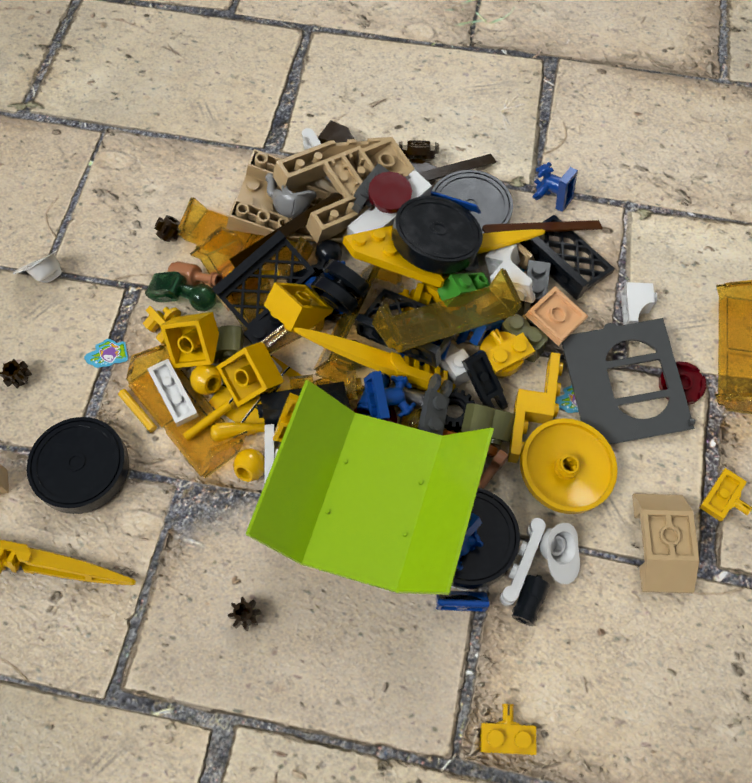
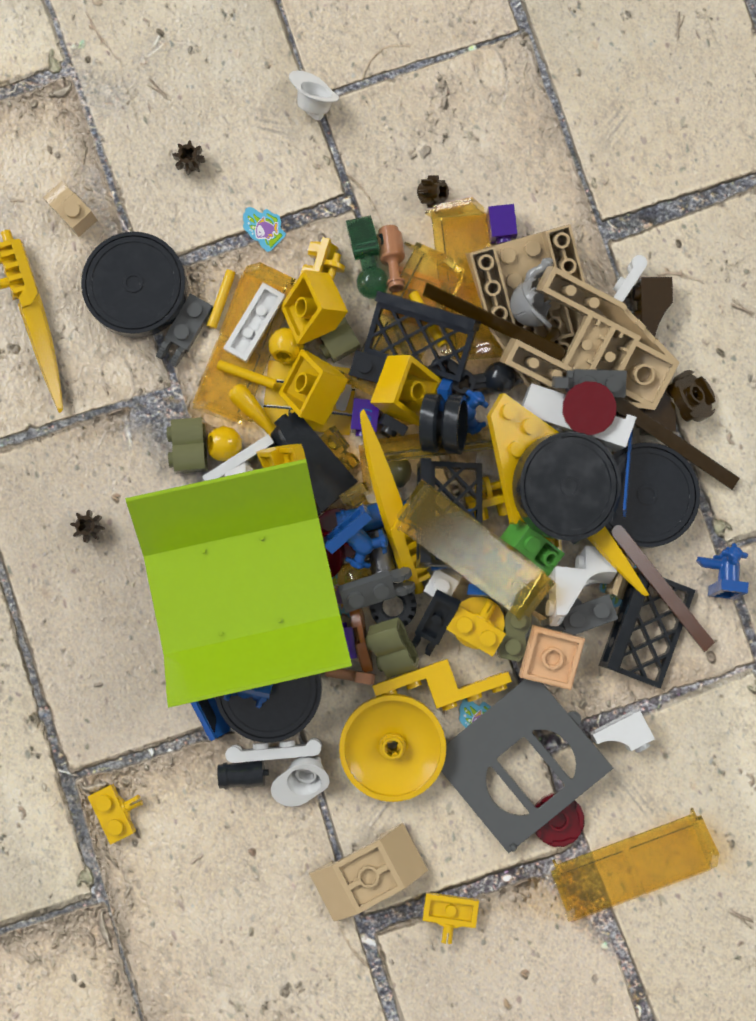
camera: 60 degrees right, 20 degrees up
none -> dark grey hinge [156,294,213,367]
none -> olive brick [167,417,208,474]
none -> dark purple brick [350,398,379,438]
none -> black plate [378,414,409,438]
none -> dark purple brick [486,204,518,245]

